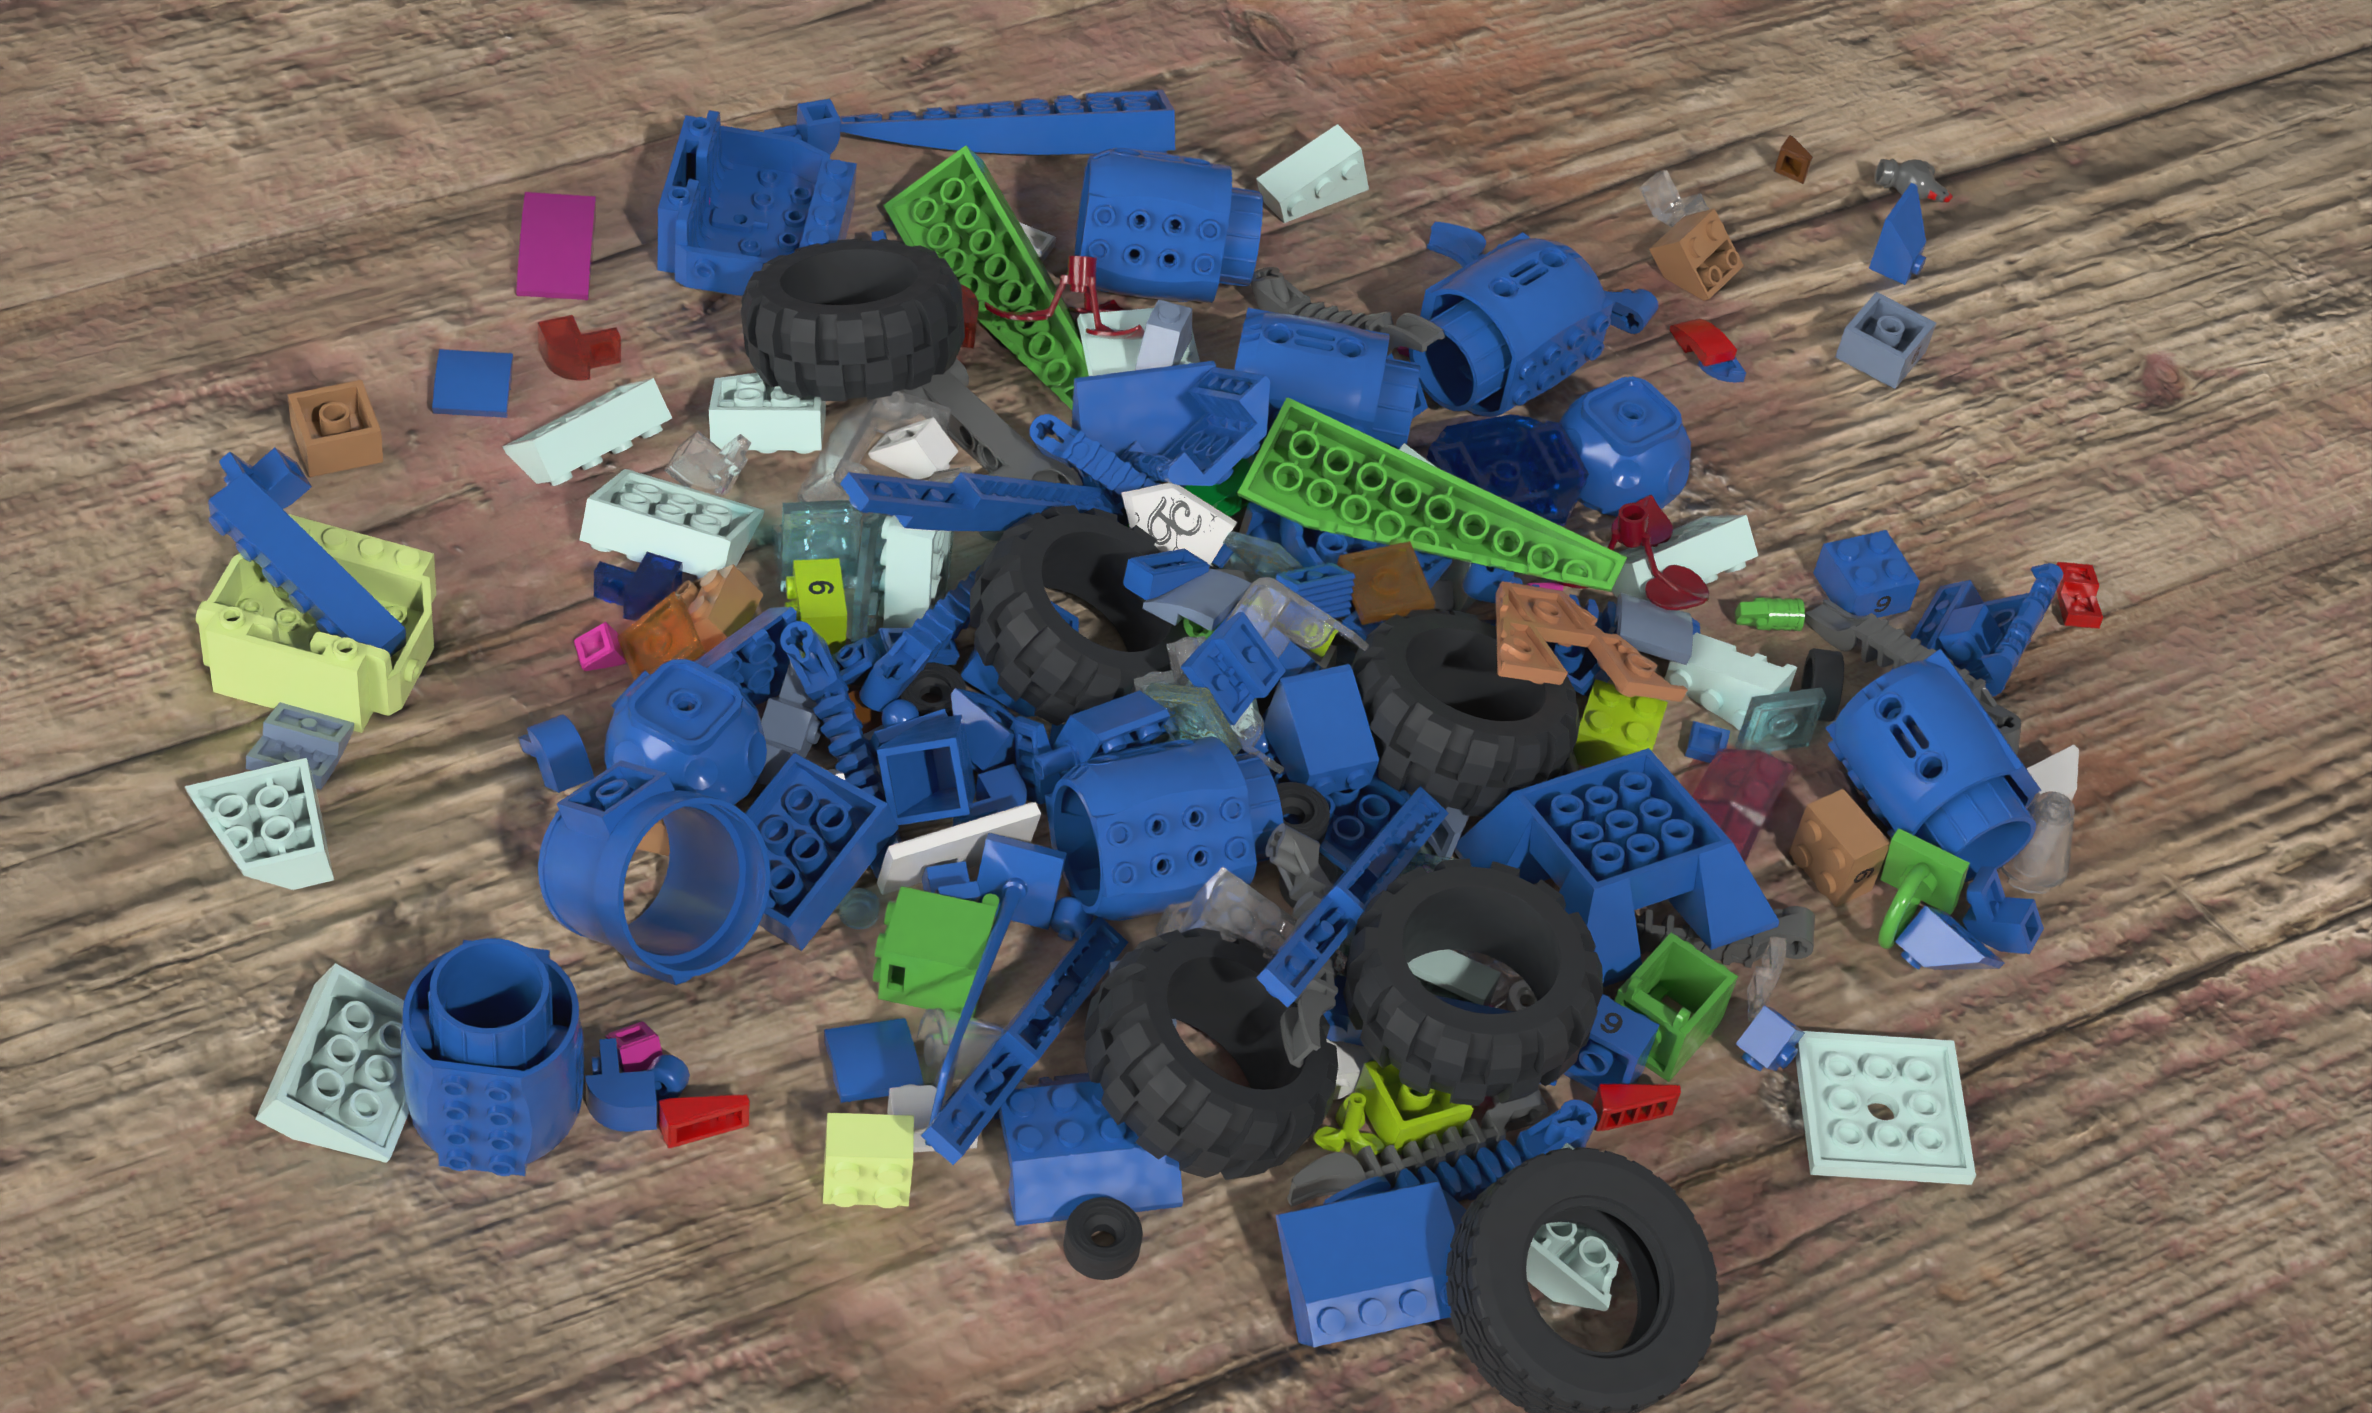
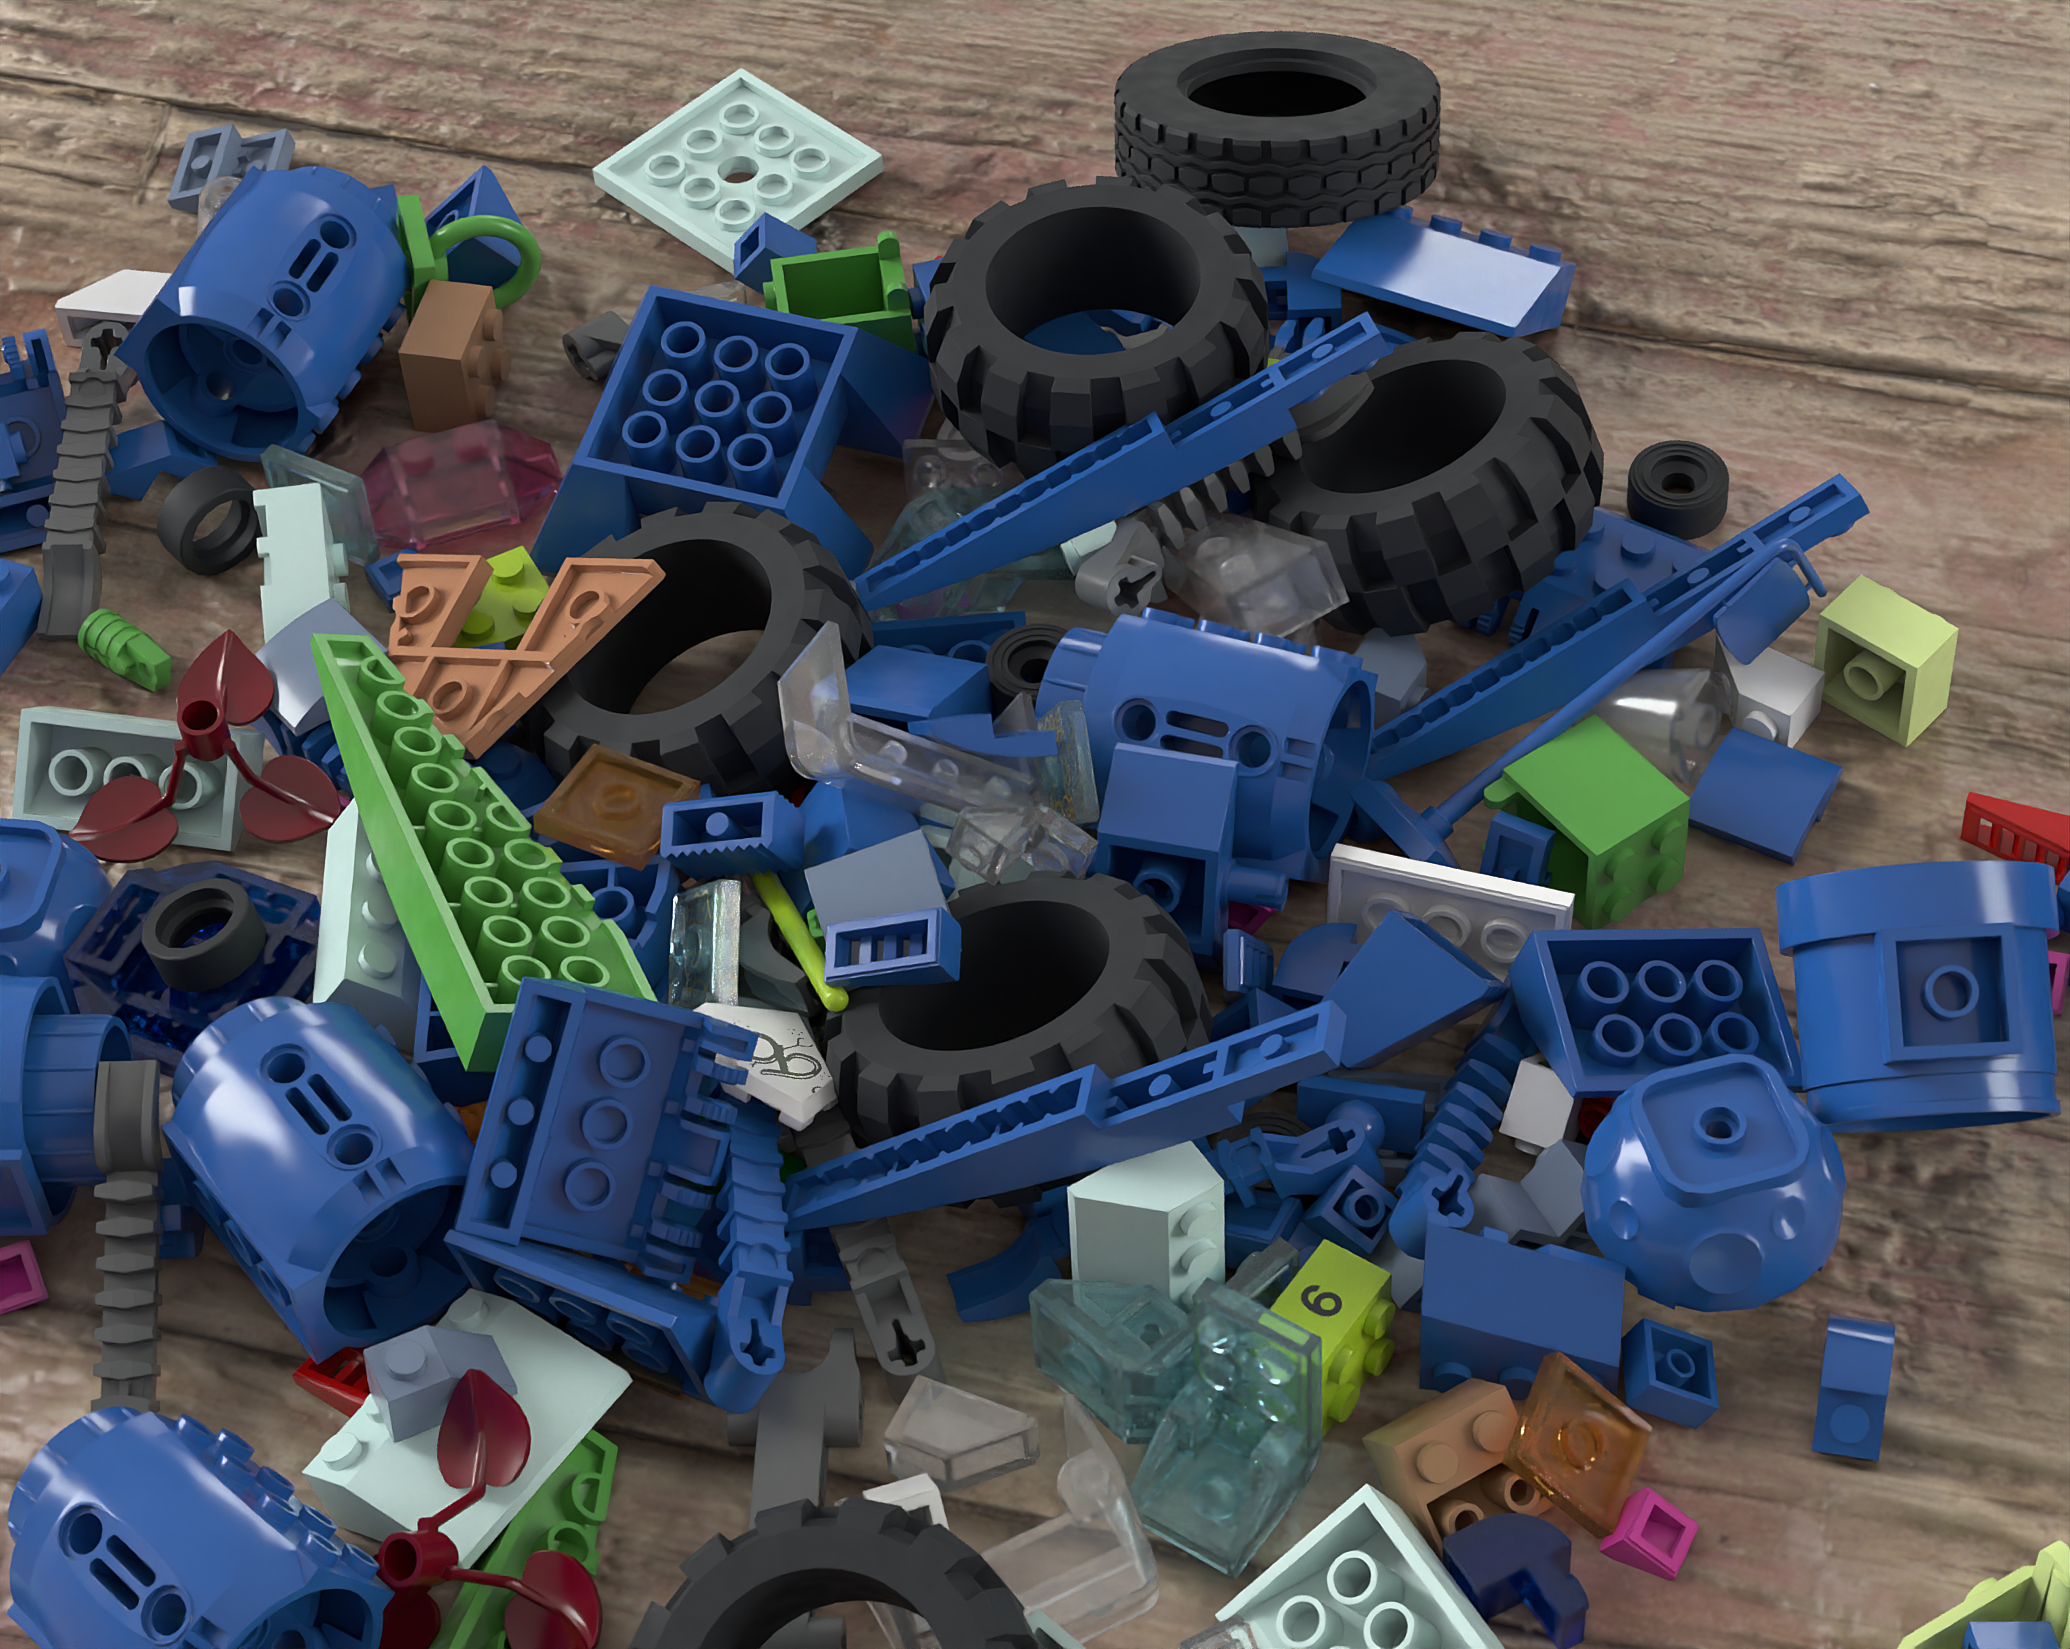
camera: 125 degrees left, 0 degrees up
none -> black tyre [142,879,266,992]
none -> sand blue slope [167,124,296,215]

